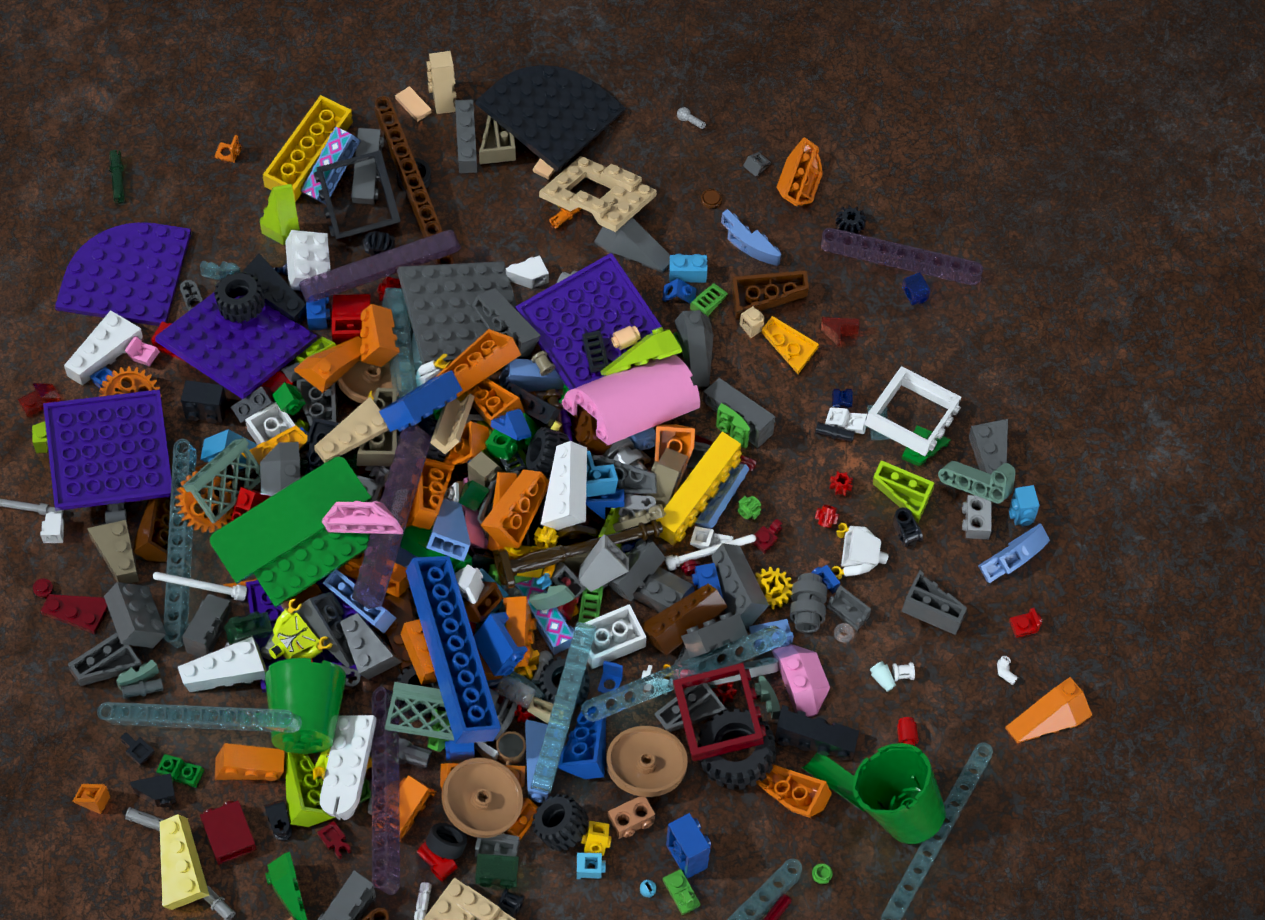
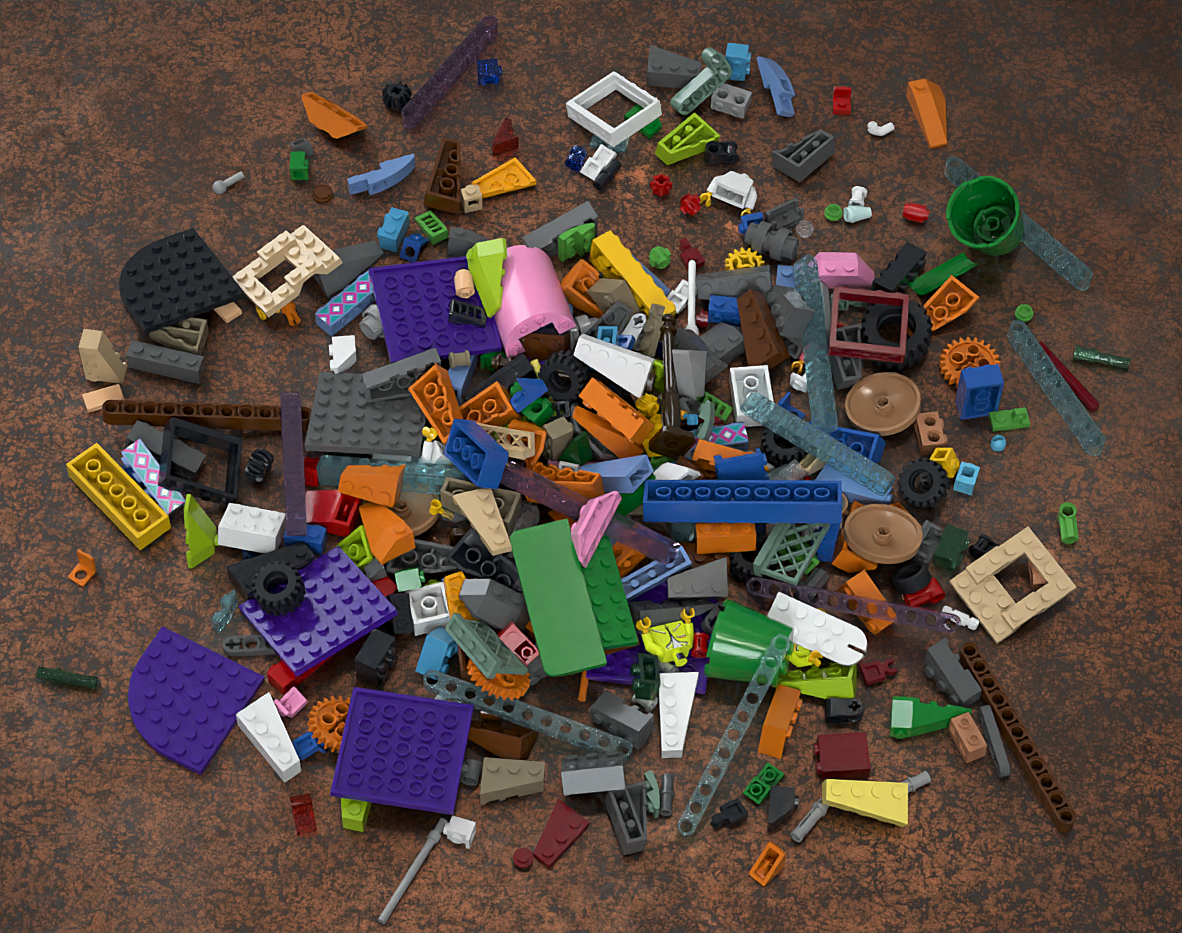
camera: 70 degrees left, 5 degrees down
white piece [153,572,247,601] -> none
none -> green brick [289,151,309,180]
none -> medium blue brick [315,270,375,337]
none -> bright green plate [824,204,842,221]
none -> orange gear [939,337,1001,389]

